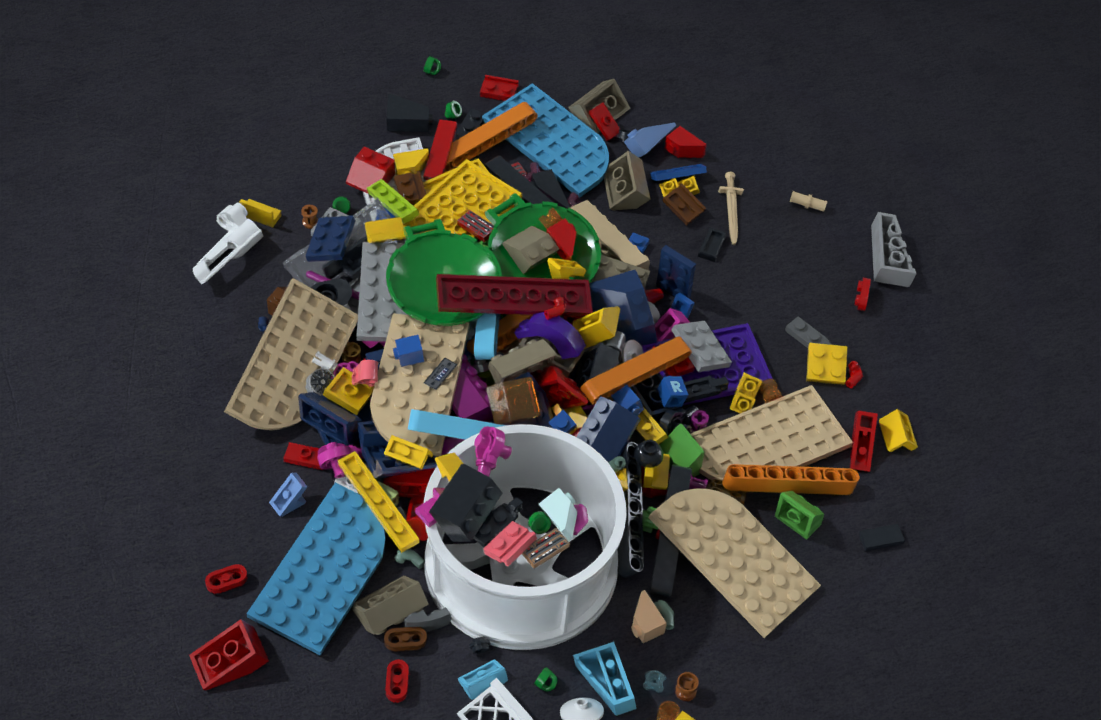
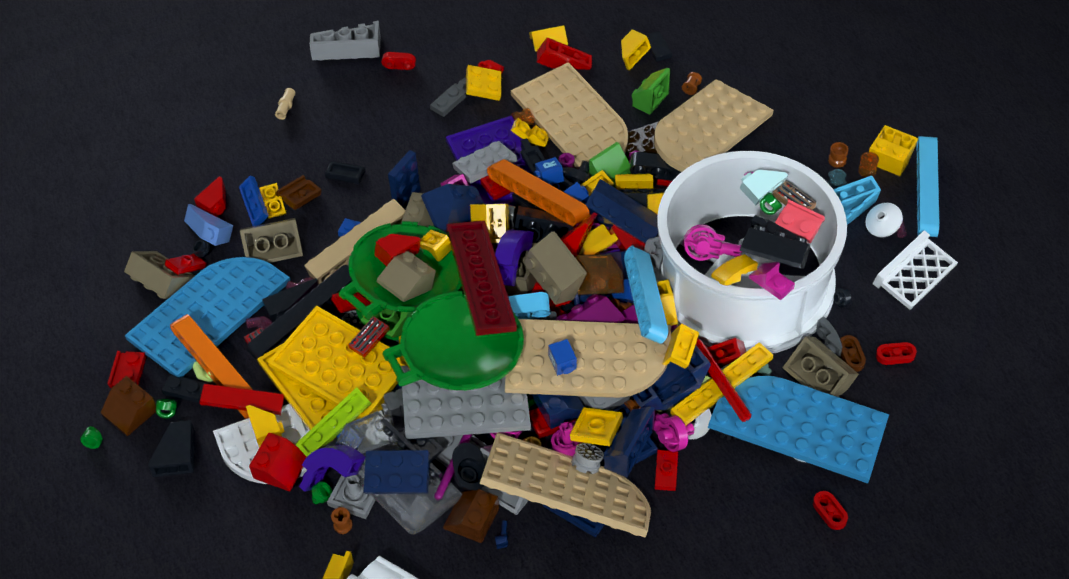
camera: 90 degrees left, 0 degrees up
red slope [189,619,269,691] -> none
medium blue slope [269,473,307,517] -> none
white pin [311,351,338,373] -> none
coral piece [352,360,378,387] -> none
yellow panel [365,217,406,243] -> none
reddish brown plate [394,171,427,205] -> none
sticker [423,358,458,390] -> none
medium azure slope [458,659,508,700] -> none
green tile [534,667,557,691] -> none
clear orange wheel [539,207,563,229] -> none
red arm [544,297,566,320] -> none
blue plate [548,410,577,433] -> none
sand green arm [608,456,626,473] -> none
black piece [634,440,663,468] -> none
blue plate [671,293,695,318] -> none
tan sword [718,172,744,245] -> none
orange beam [722,464,860,495] -> none
none -> reddish brown slope [101,376,156,436]
none -> dark purple arch [299,445,366,492]
none -> yellow slope [621,29,651,70]
none -> dark orange bush [682,72,702,95]
none -> red axle [696,340,752,422]

